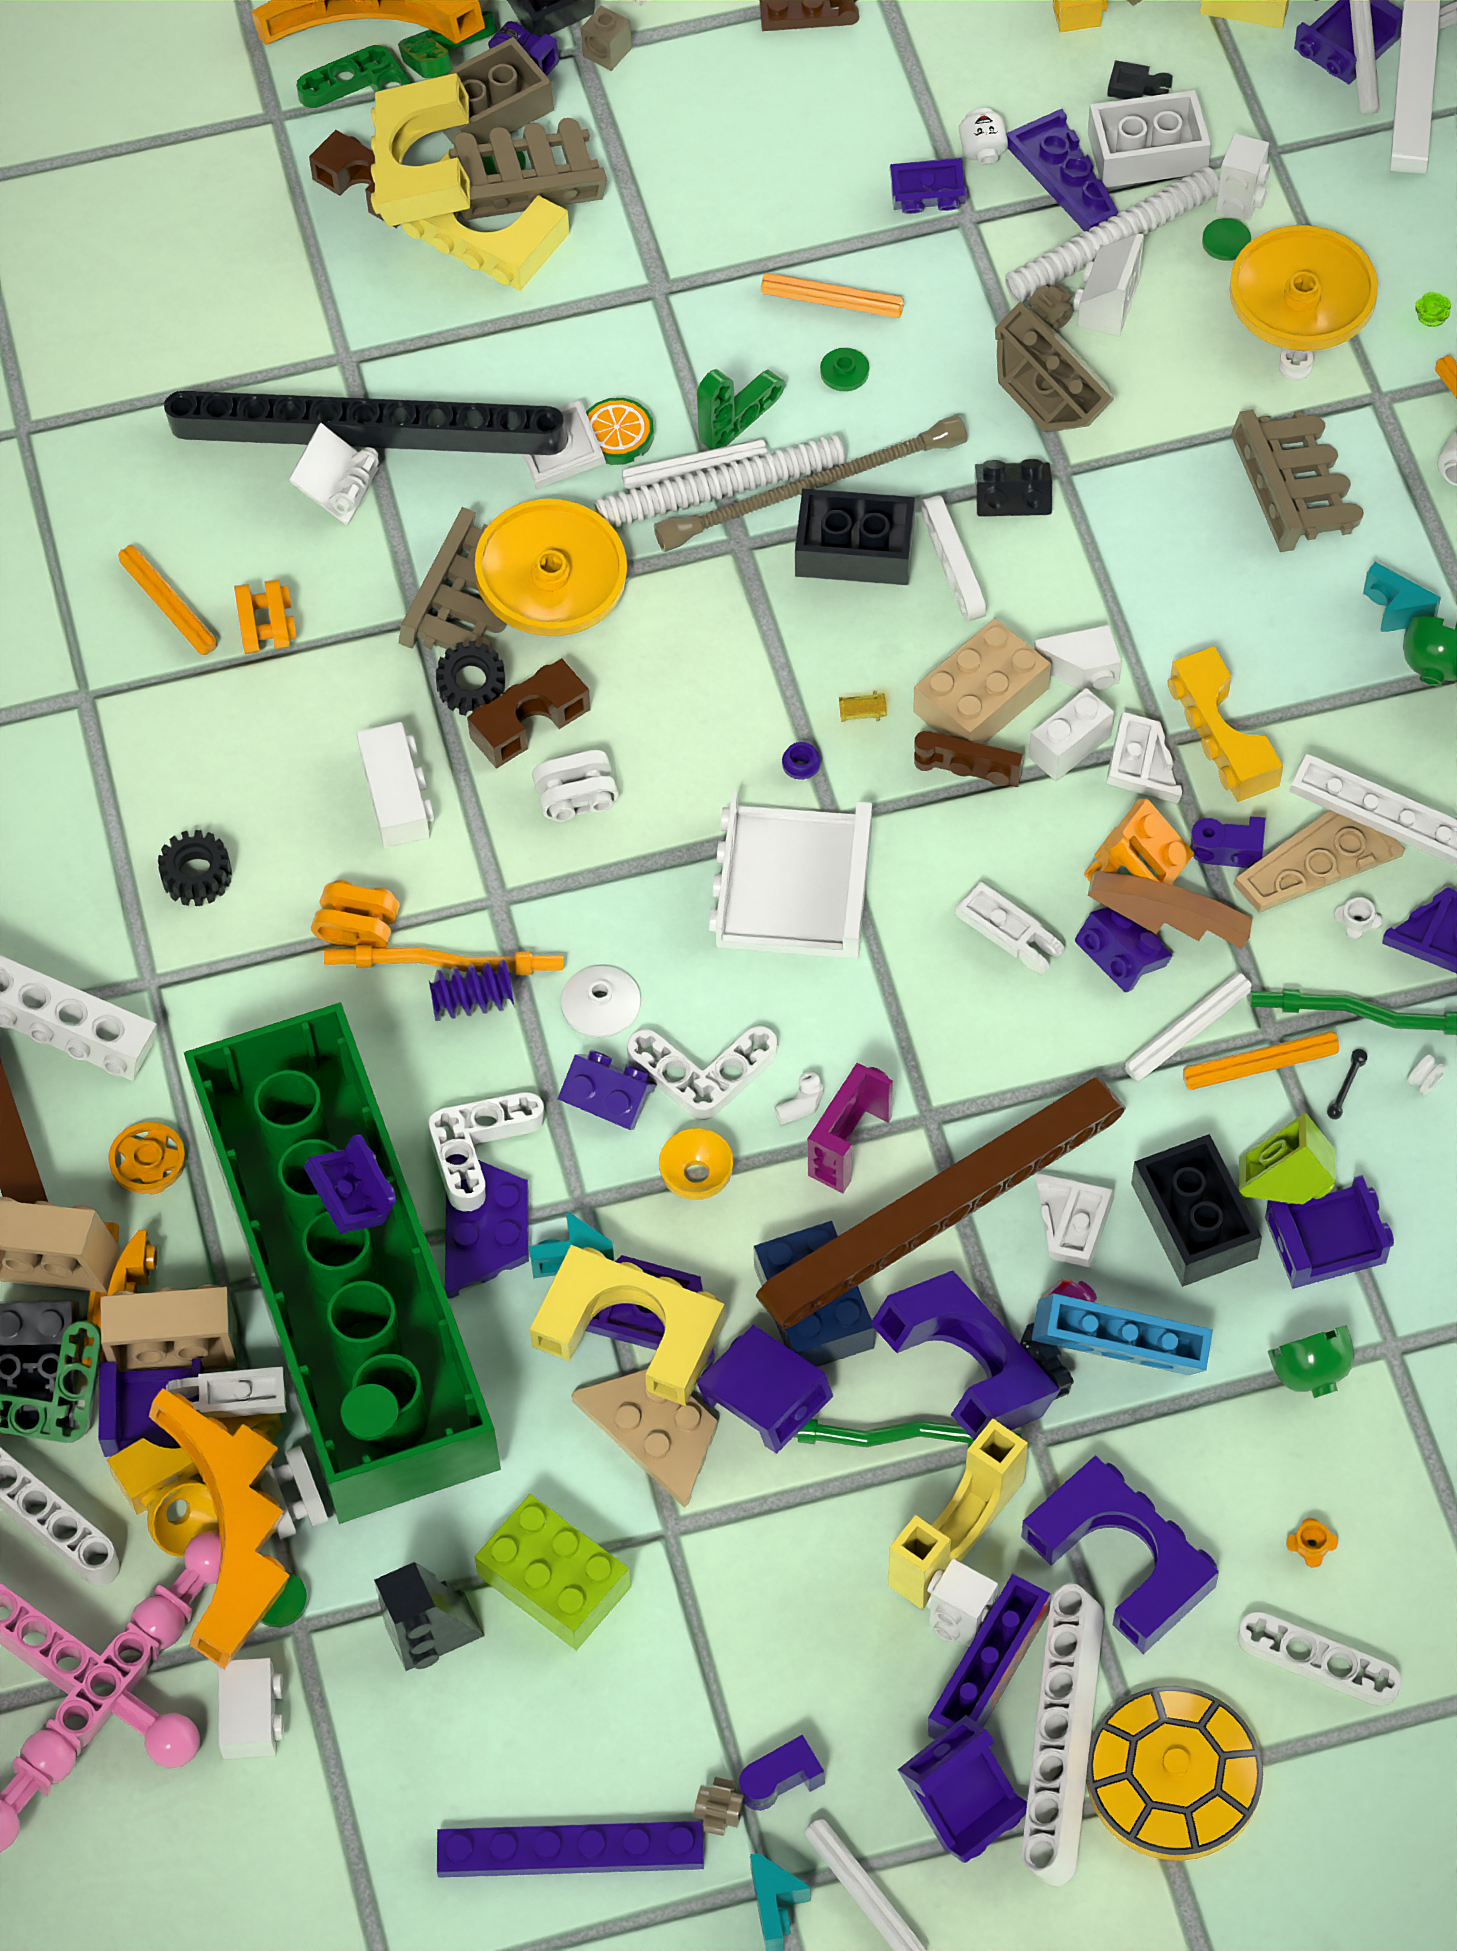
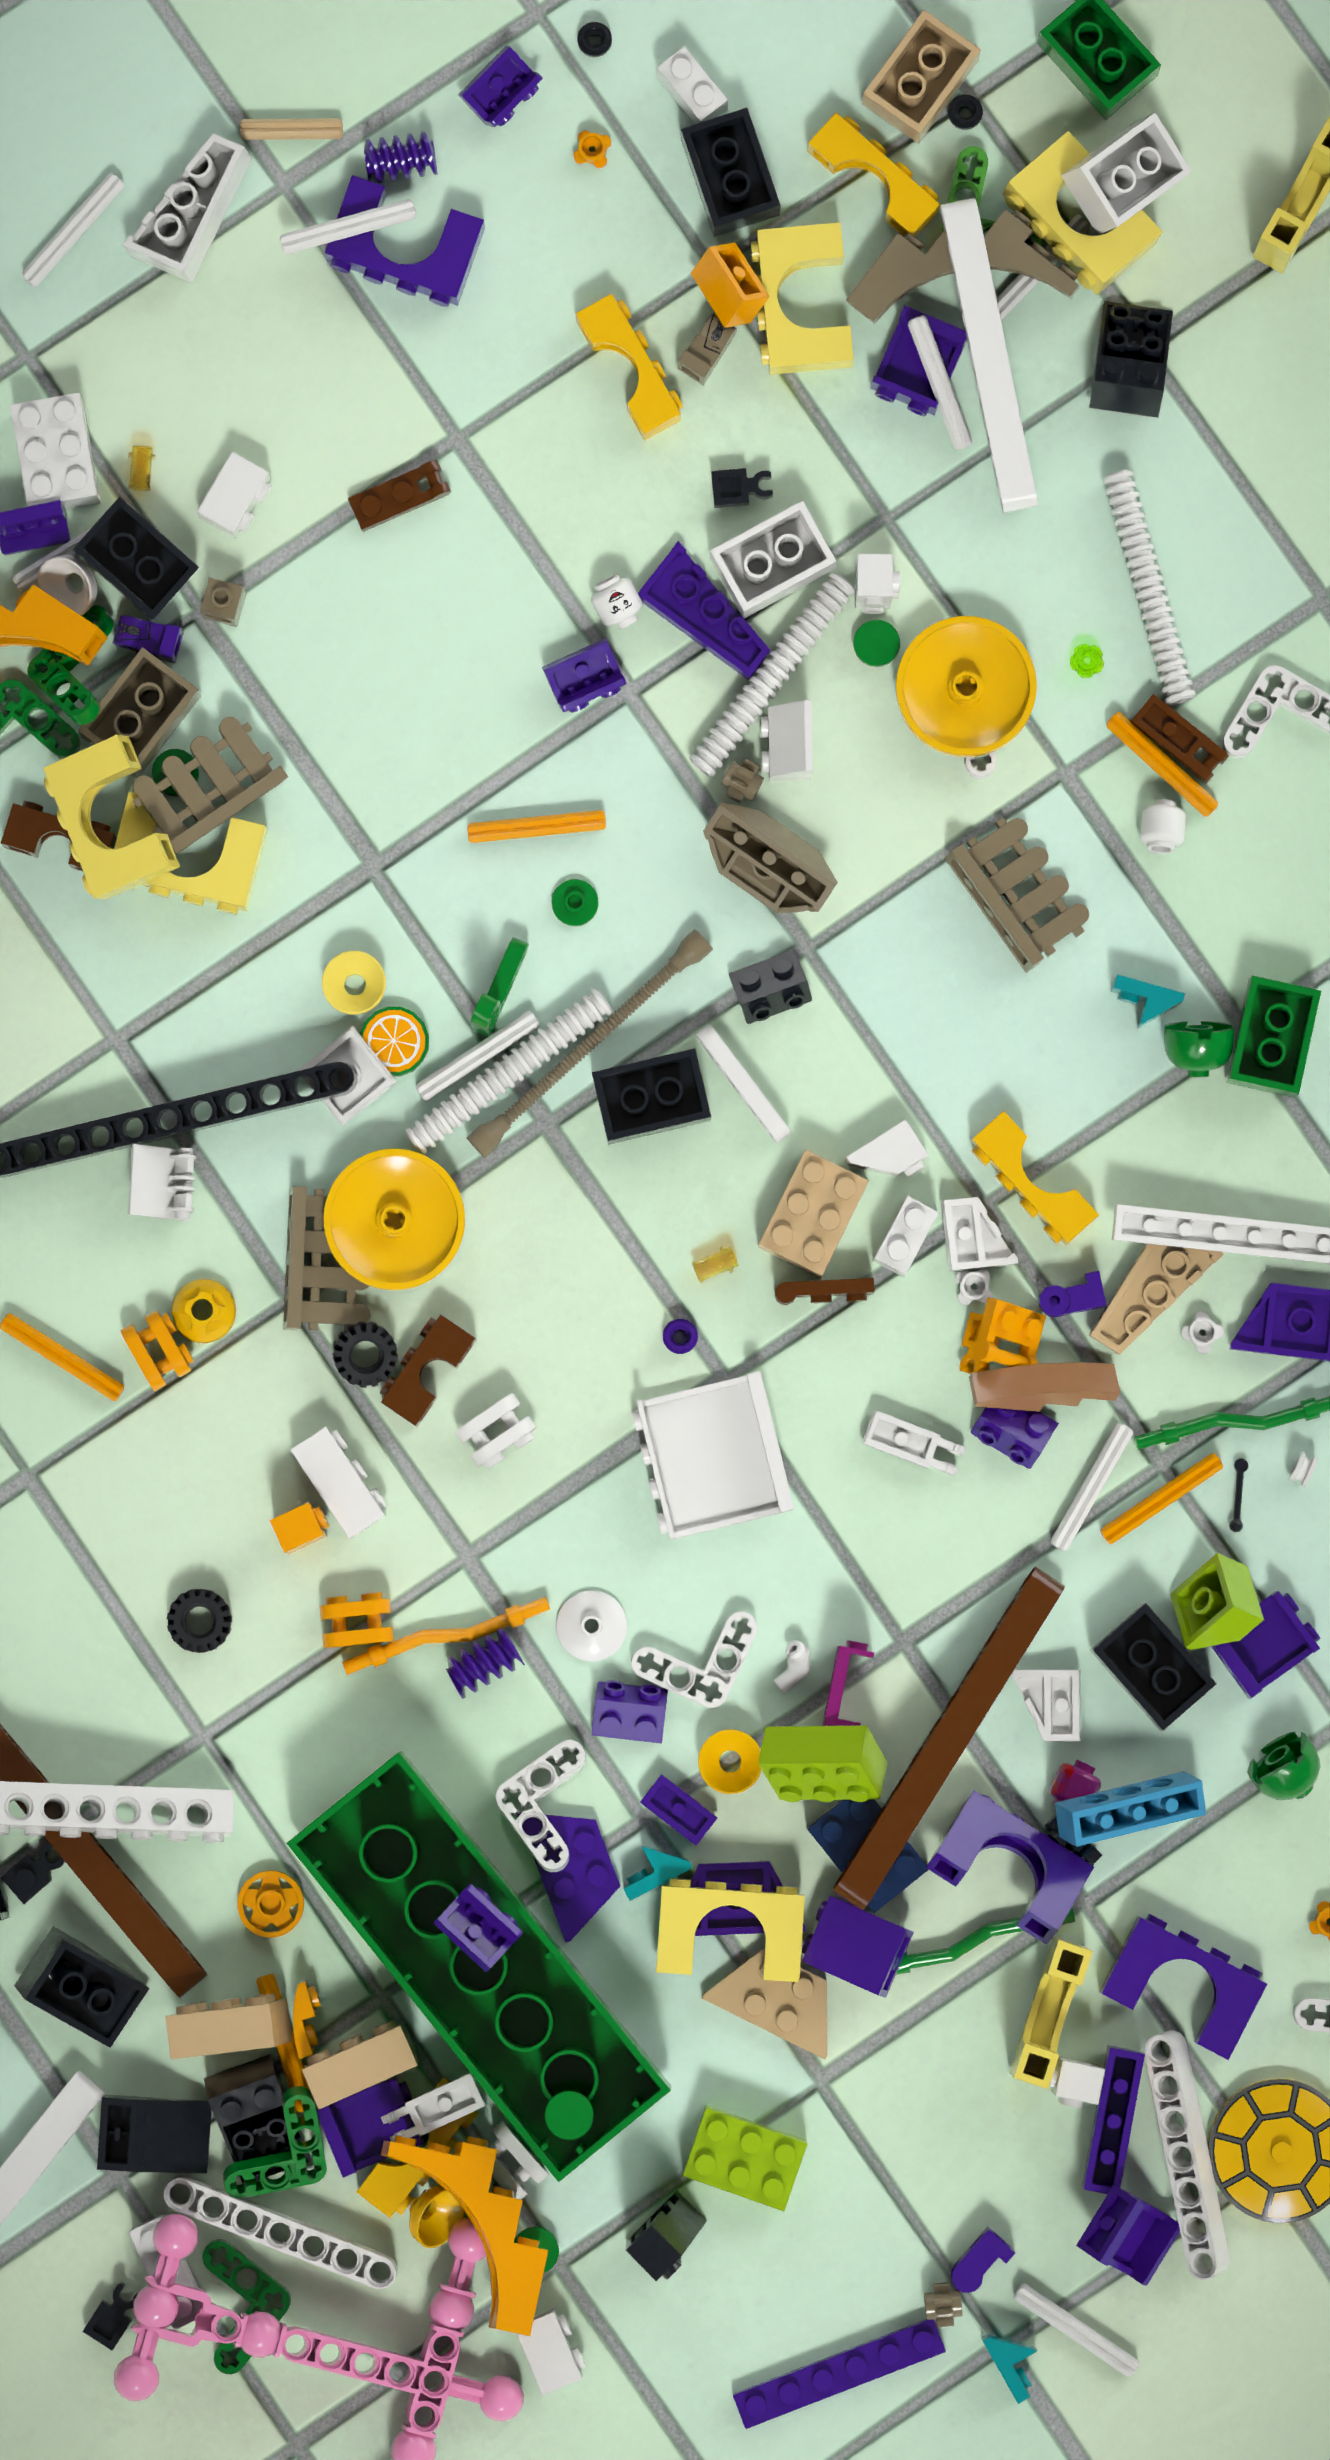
camera: 20 degrees left, 25 degrees up
none -> yellow piece [172,1279,236,1343]
none -> light orange brick [269,1502,330,1554]
none -> light yellow piece [322,951,386,1015]
none -> dark purple plate [640,1774,718,1846]
none -> lime brick [758,1725,887,1803]
none -> white plate [956,1268,993,1305]

